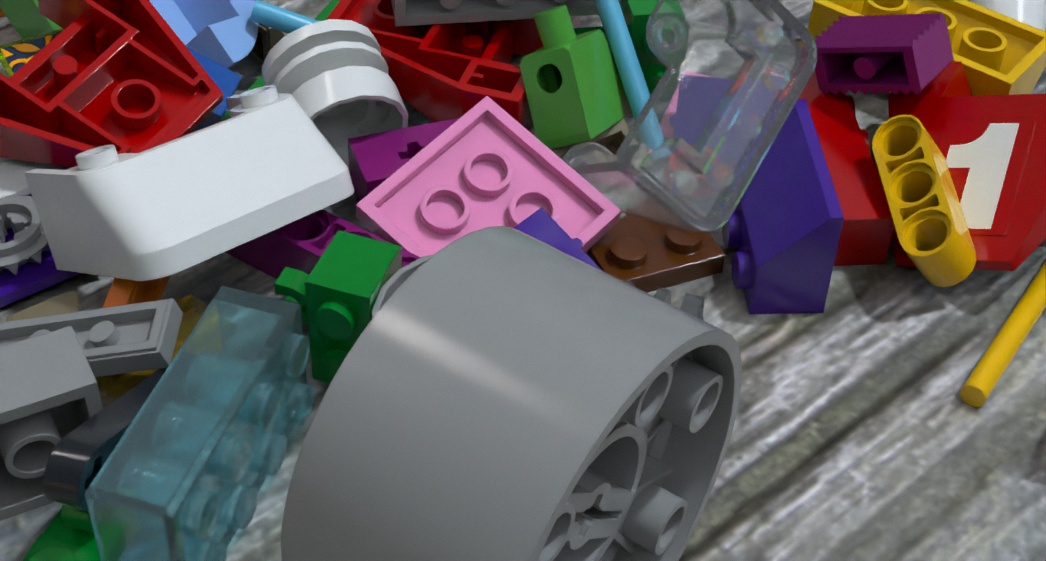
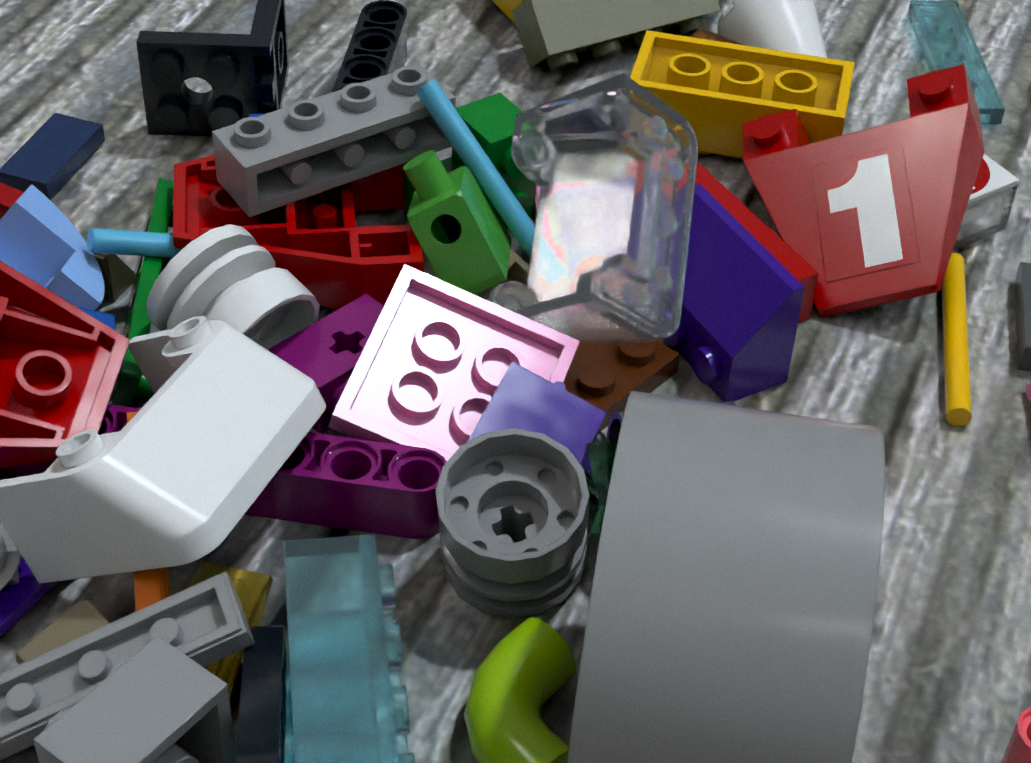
camera: 25 degrees left, 0 degrees up
green brick [274,230,402,384] -> none
magenta brick [809,13,954,95] -> none
yellow beam [872,115,976,287] -> none

